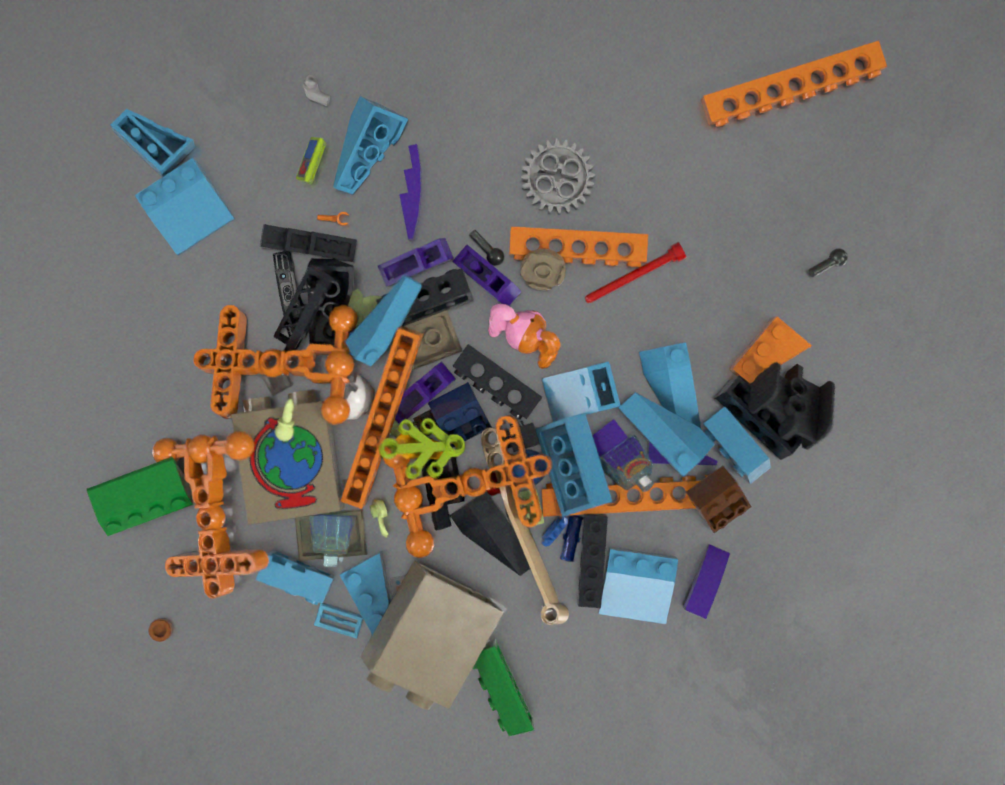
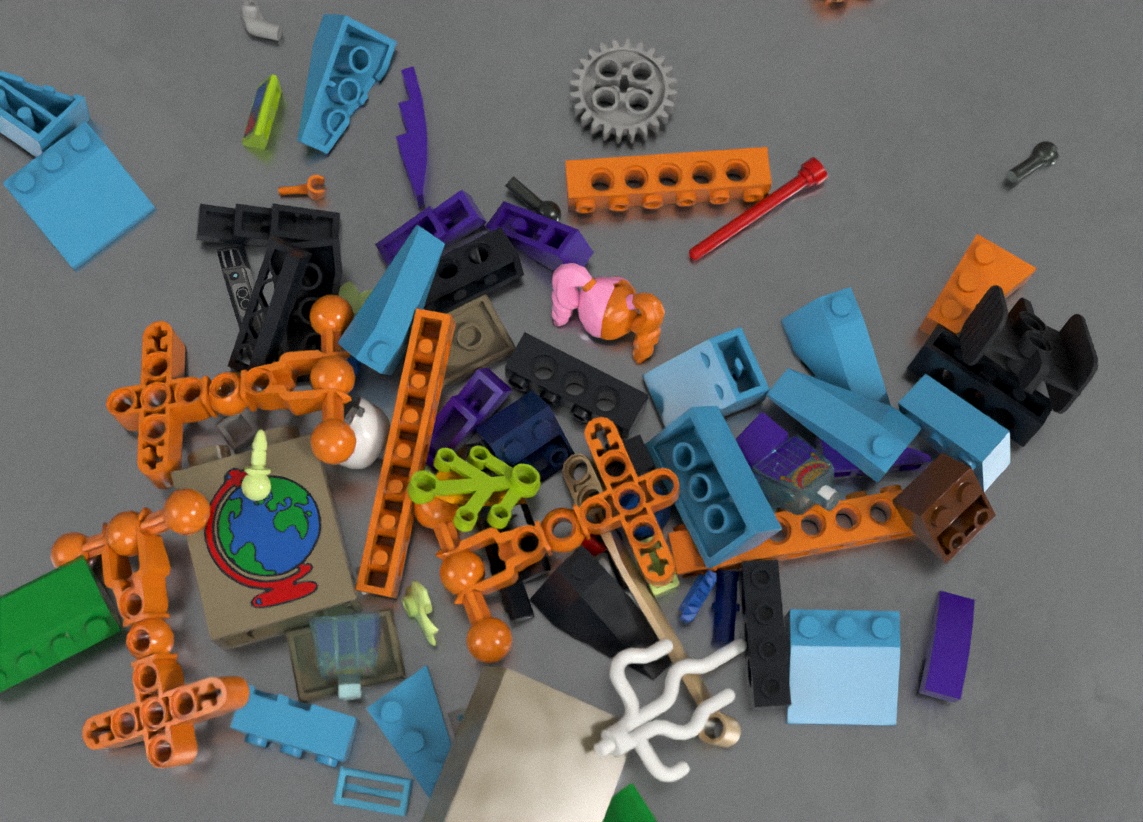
camera: 10 degrees left, 15 degrees down
dark tan tile [521,249,566,290] -> none
none -> white plant [594,638,747,782]

